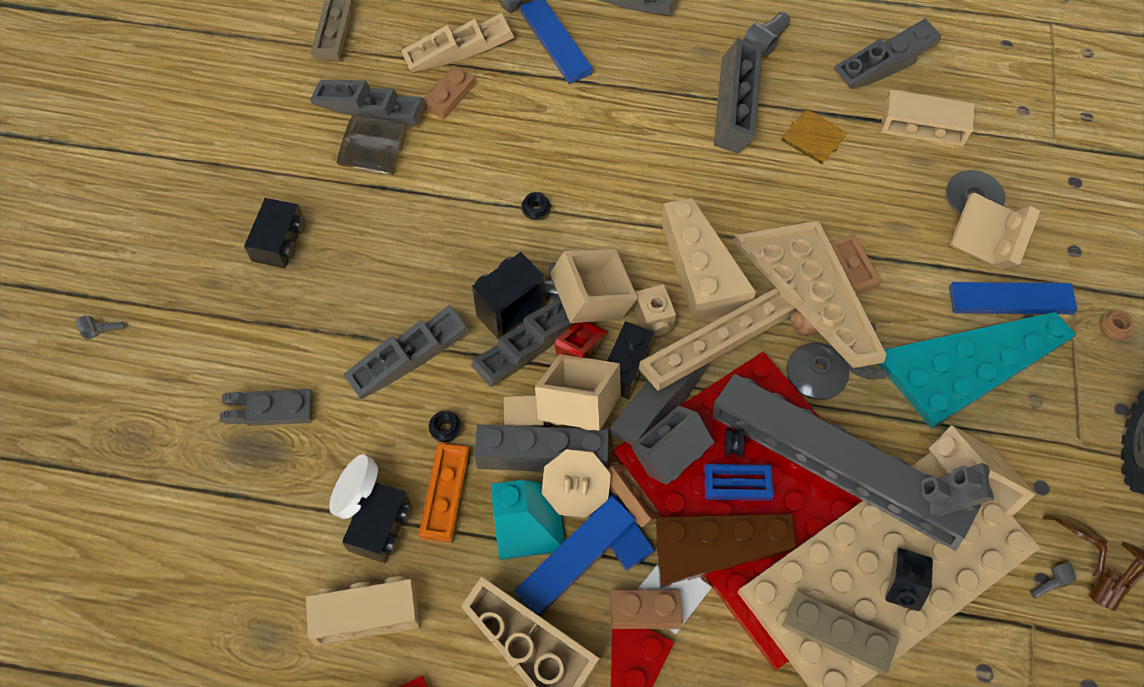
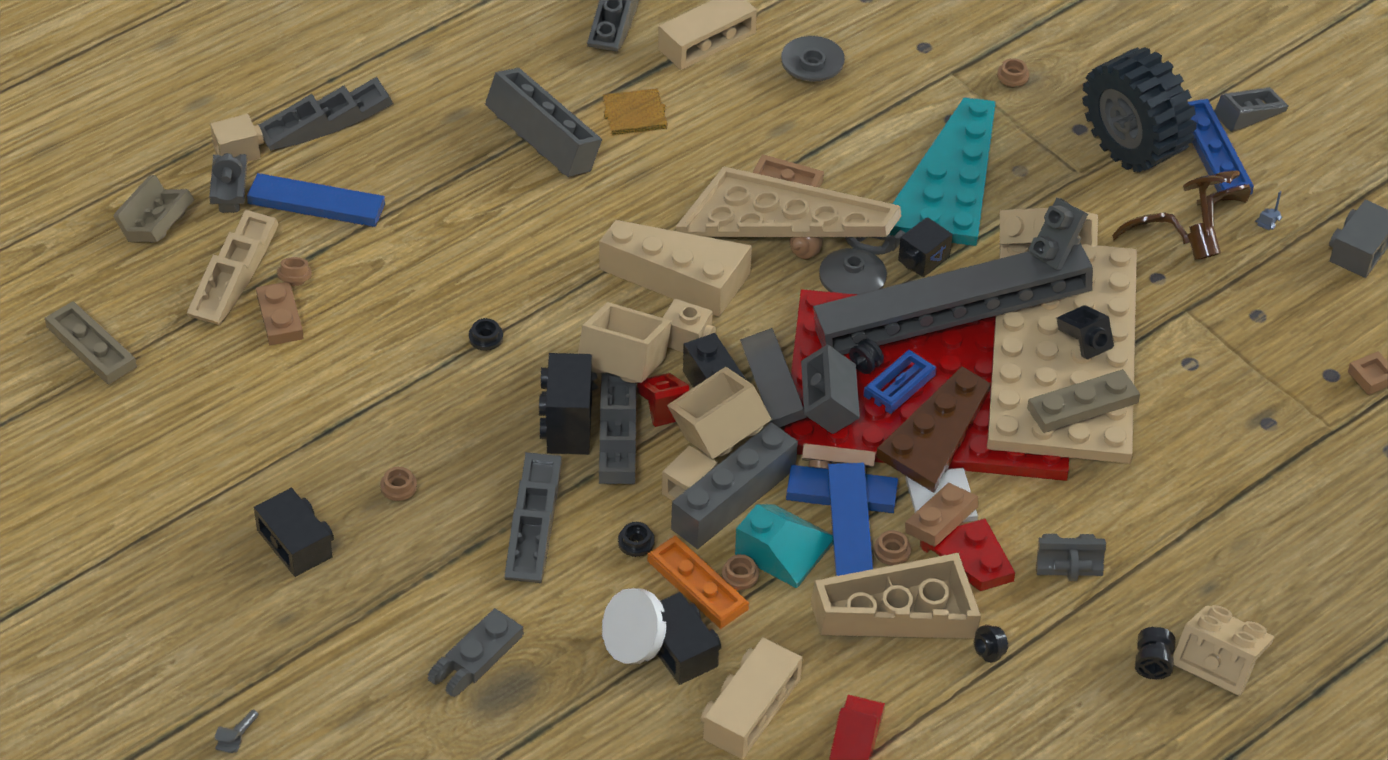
camera: 50 degrees left, 15 degrees down
dark grey slope [310,80,426,125] -> none
clear smoke slope [336,114,407,175] -> none
tan piece [542,449,611,518] -> none
tan plate [639,288,797,391] -> none
dark grey pin [744,12,790,57] -> none
blue tile [949,282,1078,315] -> none
tan bracket [950,193,1040,270] -> none
dark grey hand [1030,563,1076,599] -> none
none -> medium nougat plate [277,257,312,286]
none -> medium nougat plate [380,467,417,501]
none -> medium nougat plate [722,554,759,590]
none -> medium nougat plate [874,530,911,565]
none -> black brick [898,217,953,278]

